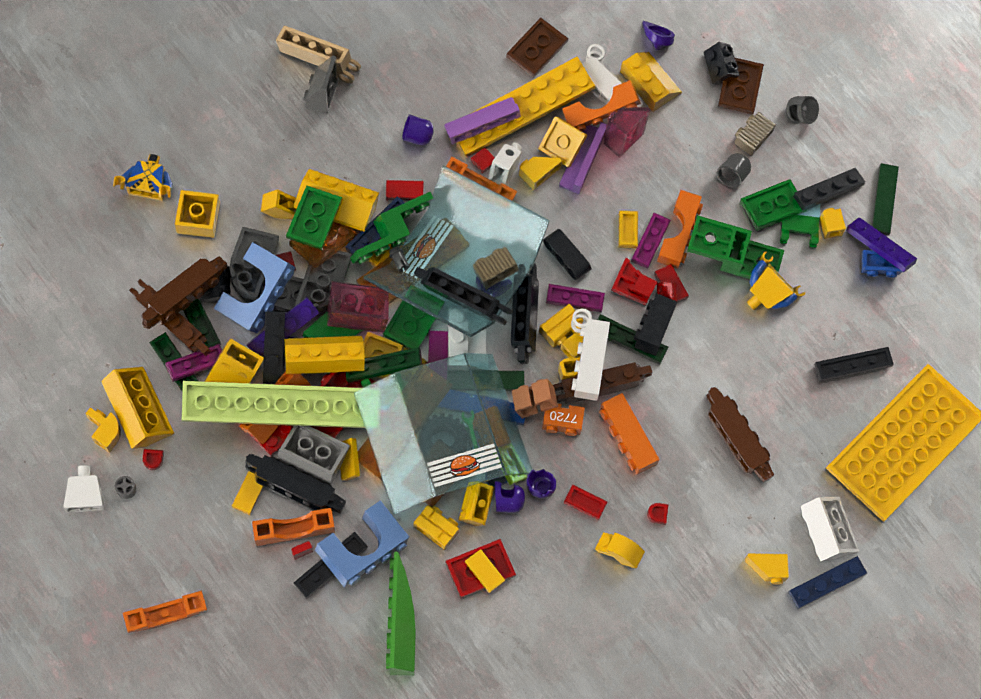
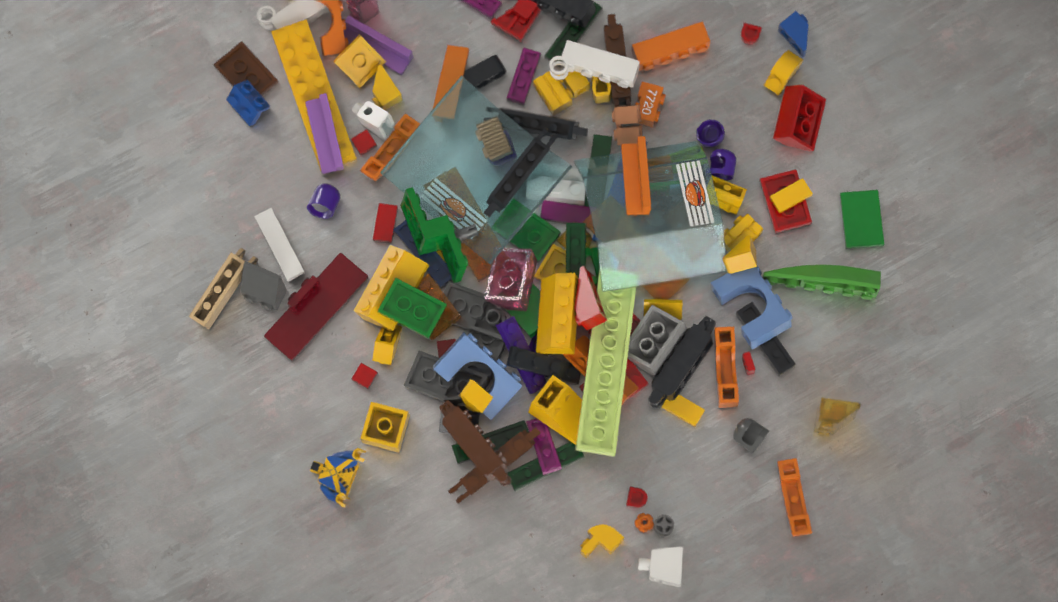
camera: 70 degrees left, 5 degrees up
yellow slope [101,367,174,449] -> none
red tile [564,484,608,520] -> none
yellow tile [618,211,638,248] -> none
none -> blue bracket [226,80,270,126]
none -> white slope [254,208,305,282]
none -> dark red bracket [264,253,368,361]
none -> red tile [351,363,378,389]
none -> orange panel [431,45,469,122]
none -> yellow slope [460,379,493,413]
none -> slope [574,266,607,330]
none -> orange panel [621,136,651,215]
none -> orange plate [635,513,654,532]
none -> yellow slope [722,235,757,274]
none -> dark grey helmet [733,418,769,453]
none -> red slope [773,84,826,152]
none -> blue slope [778,11,808,58]
none -> clear yellow slope [814,398,861,437]
none -> green tile [840,190,884,249]

